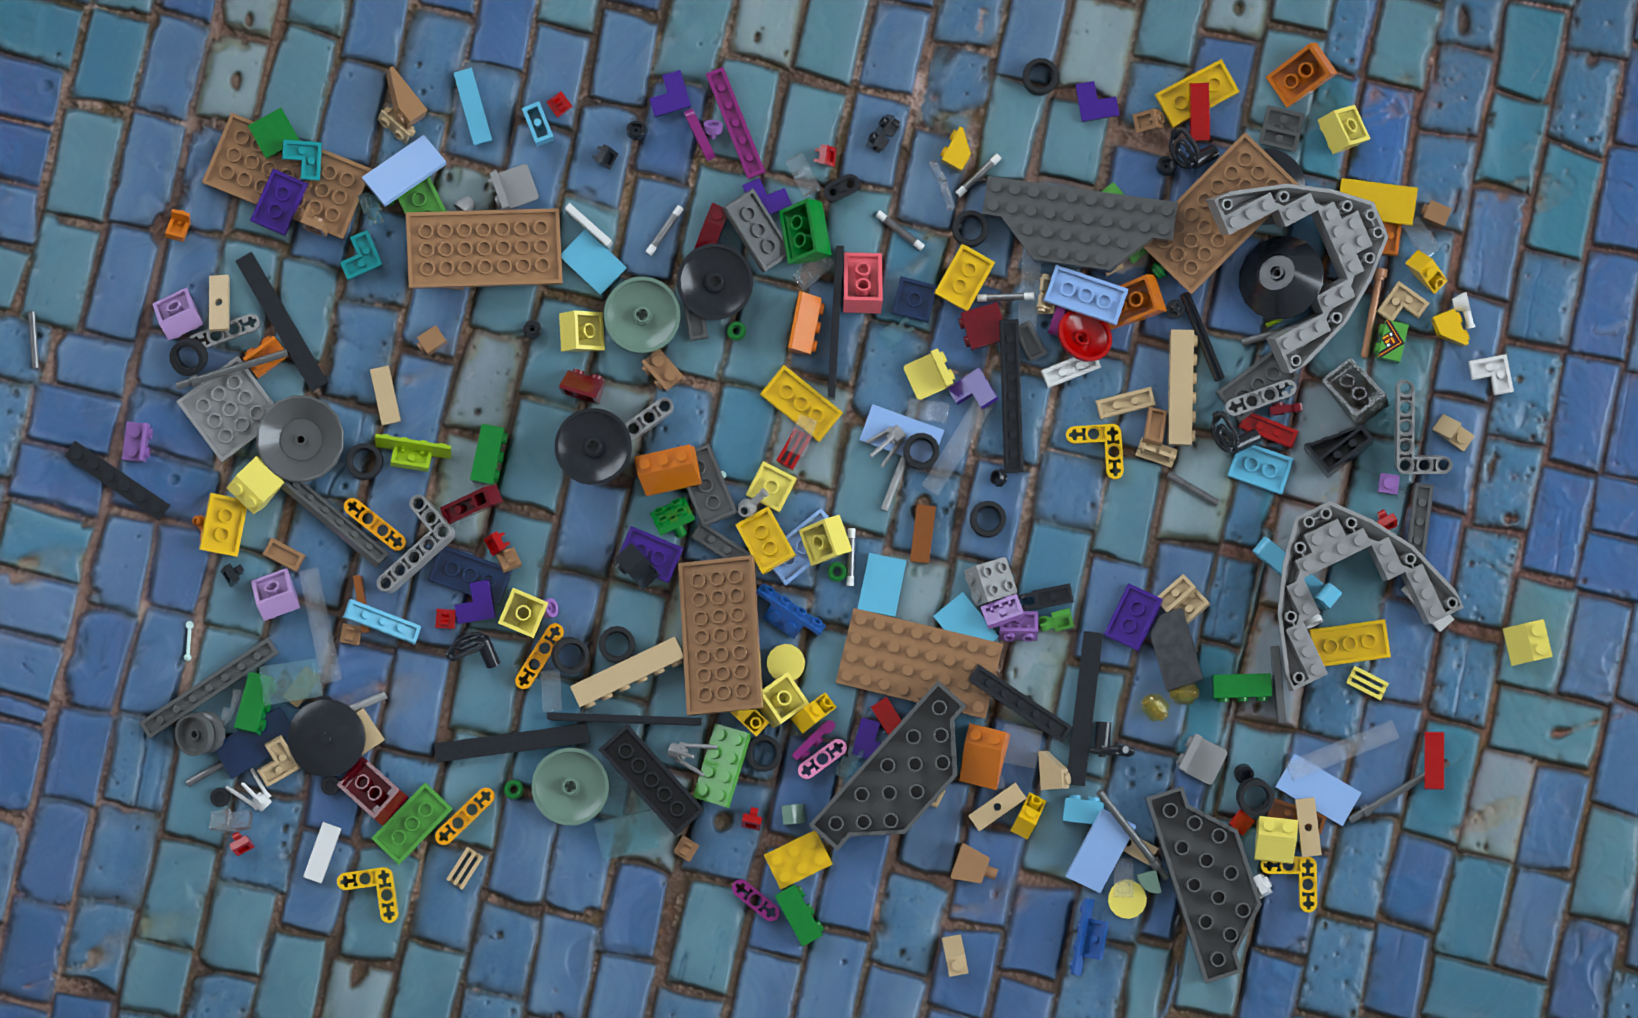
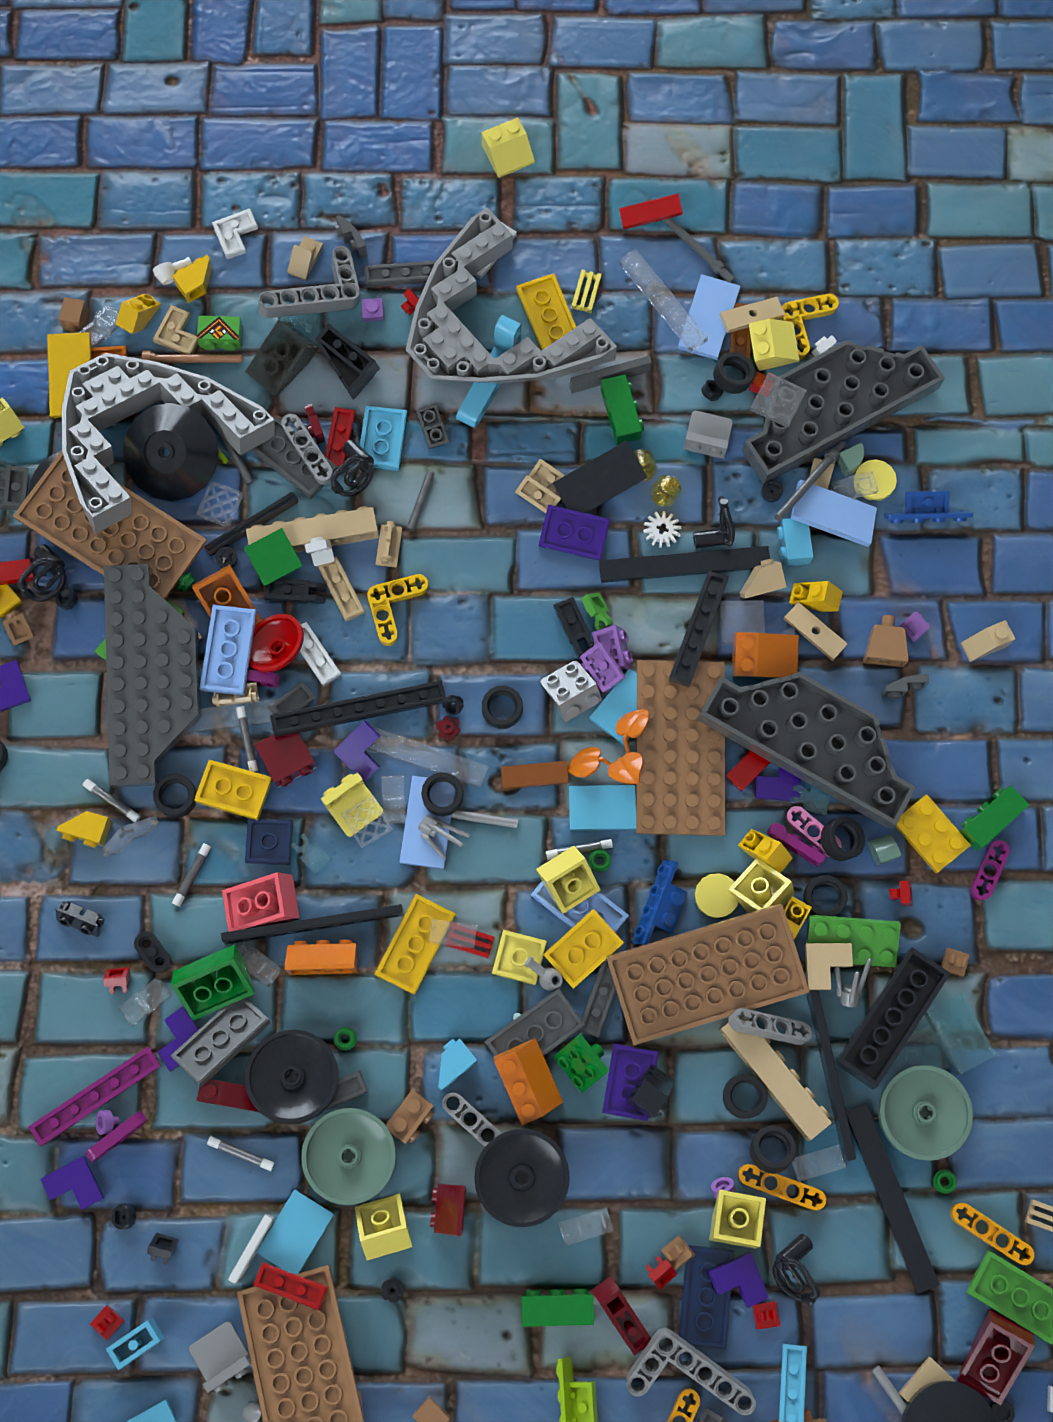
camera: 105 degrees left, 10 degrees down
medium nougat tile [1142,406,1168,447] -> none
none -> clear window [196,481,244,528]
none -> green tile [244,528,303,586]
none -> red tile [253,1262,329,1311]
none -> black hinge [264,578,327,604]
none -> white bracket [305,537,335,566]
none -> dark grey slope [335,215,367,258]
none -> clear window [341,795,393,848]
none -> dark grey slope [416,404,449,449]
none -> dark red plant [436,716,460,741]
none -> medium azure slope [438,1039,478,1091]
none -> clear slope [559,1207,614,1246]
none -> orange plant [567,709,650,784]
none -> white gear [643,511,682,548]
none -> light grey beam [728,1008,812,1045]
none -> clear tile [750,372,807,428]
none -> black tile [761,480,783,502]
none -> tan tile [805,943,853,990]
none -> black tyre [821,817,865,861]
none -> dark grey slope [881,674,929,700]
none -> medium lavender tile [900,611,931,642]

